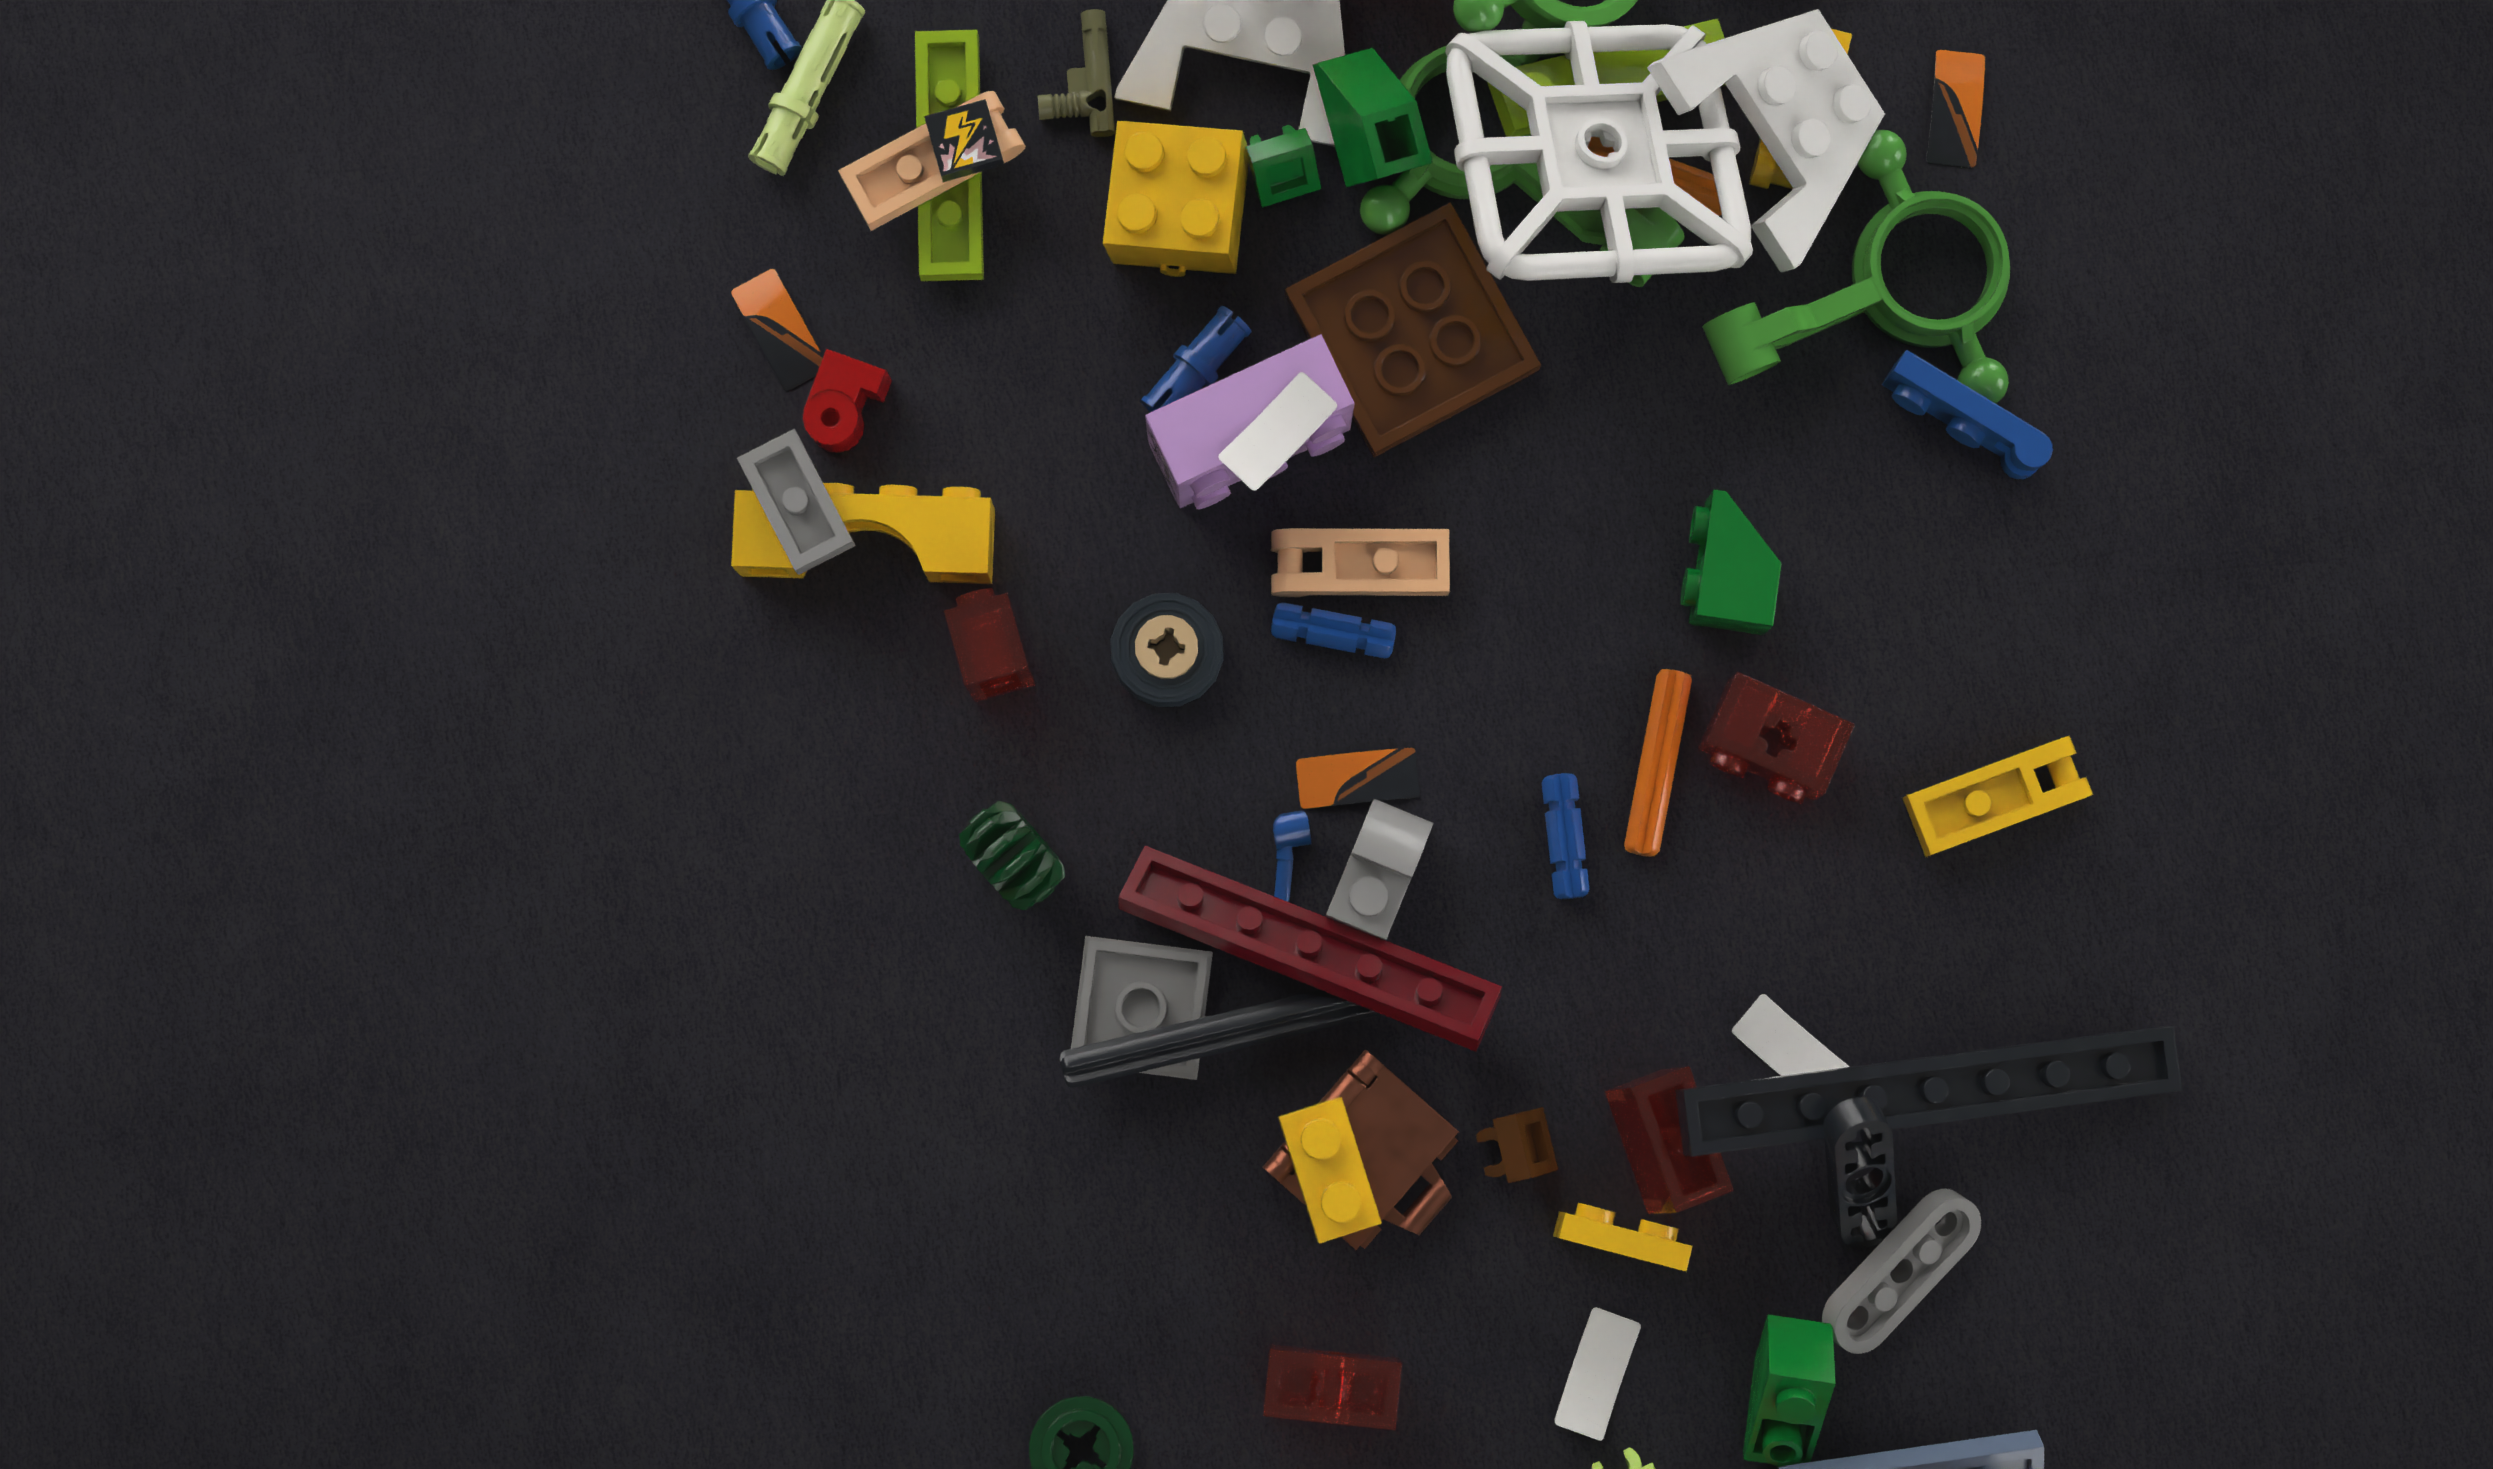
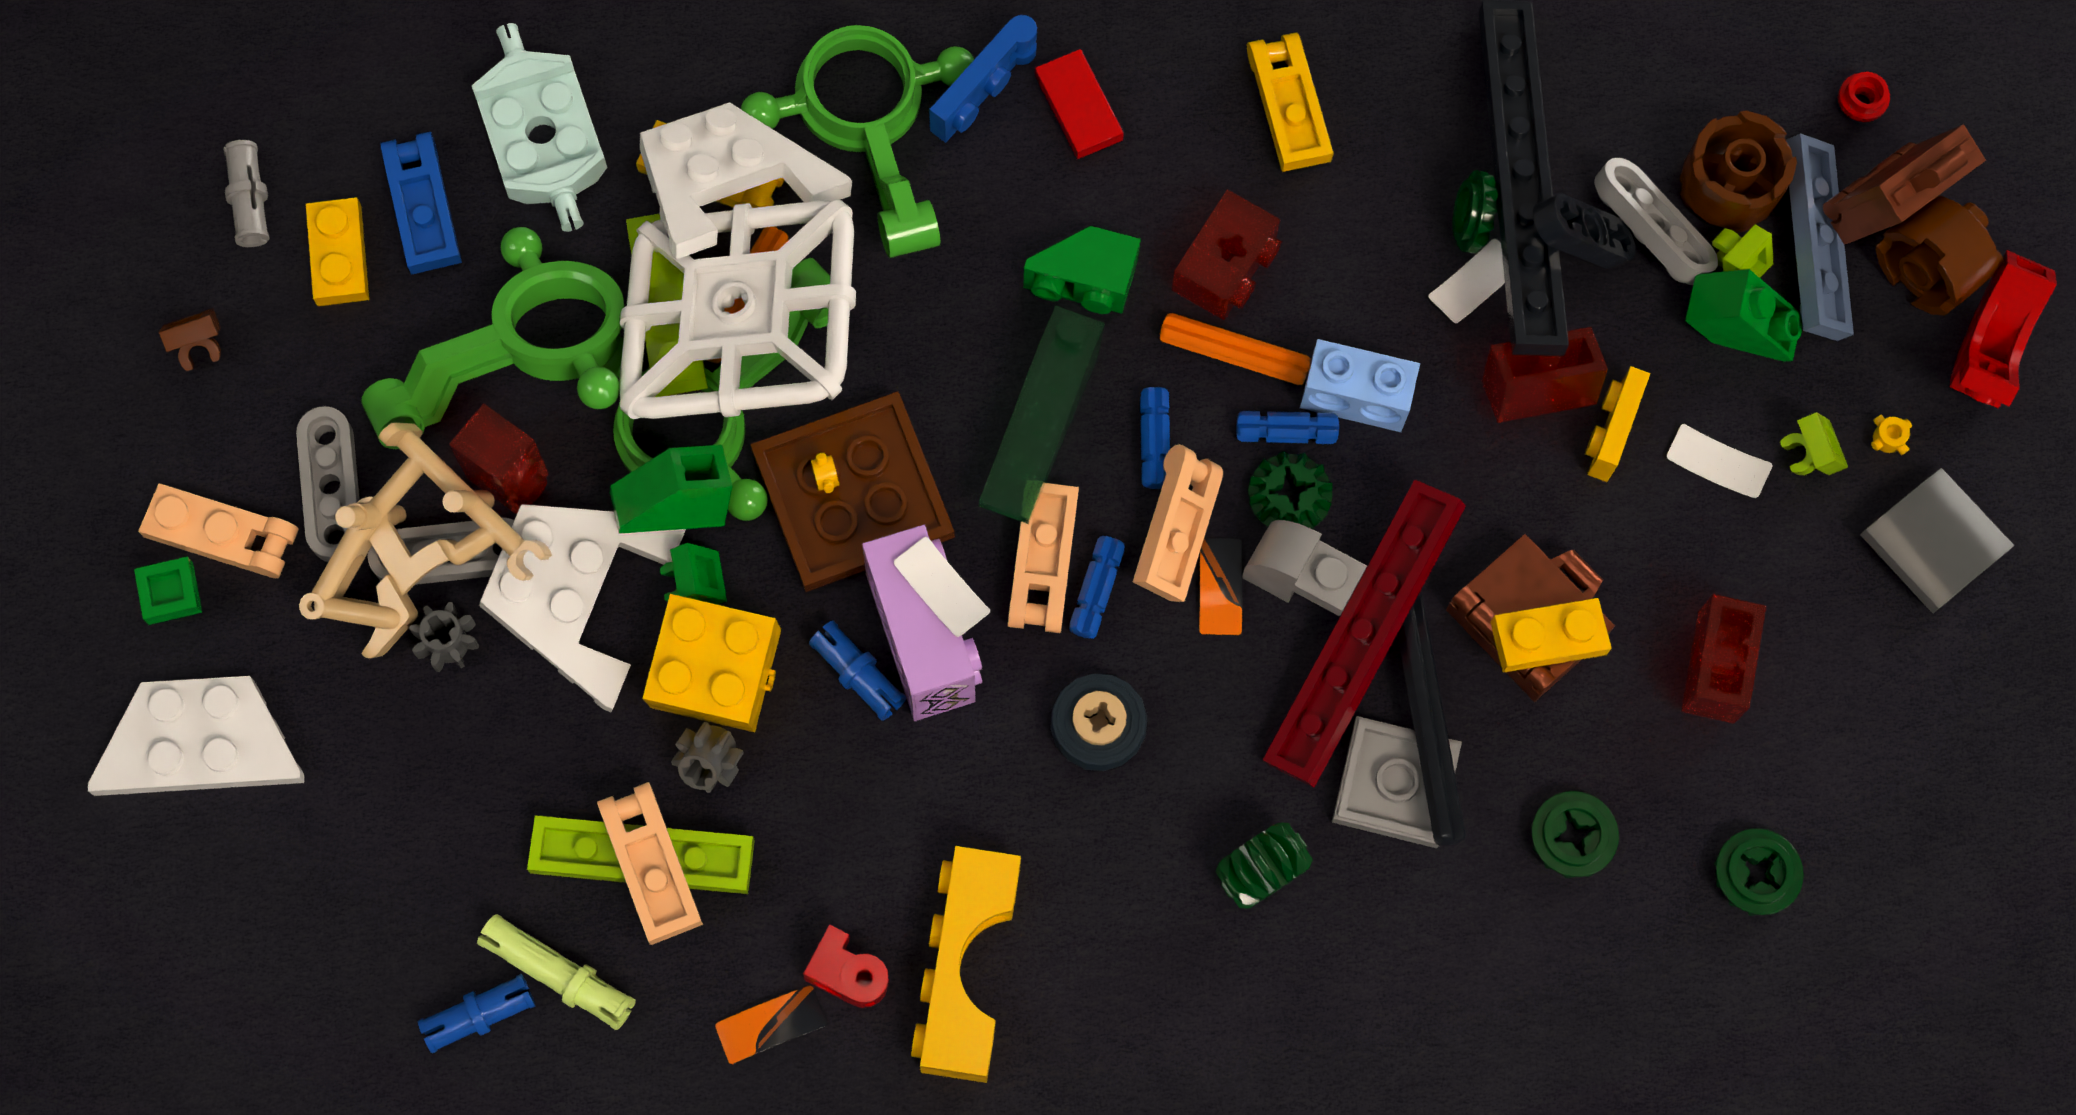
camera: 85 degrees left, 10 degrees down
light grey plate [737,429,856,575] -> none
tile [924,99,1004,182] -> none
clear red brick [944,588,1036,702] -> none
olive hose [1037,9,1115,137] -> none
blue hand [1273,811,1311,902] -> none
reddish brown tile [1476,1107,1558,1183] -> none
sticker [1927,50,1985,168] -> none
none -> dark grey gear [671,722,743,793]
none -> yellow piece [811,453,839,493]
none -> clear green slope [979,306,1105,524]
none -> red tile [1035,49,1124,159]
none -> light nougat plate [1133,444,1223,602]
none -> blue axle [1140,387,1170,489]
none -> dark green gear [1248,451,1333,529]
none -> light blue brick [1300,339,1420,432]
none -> dark green gear [1452,170,1498,254]
none -> dark green gear [1530,791,1619,878]
none -> reddish brown brick [1680,111,1797,232]
none -> lime tile [1712,224,1773,278]

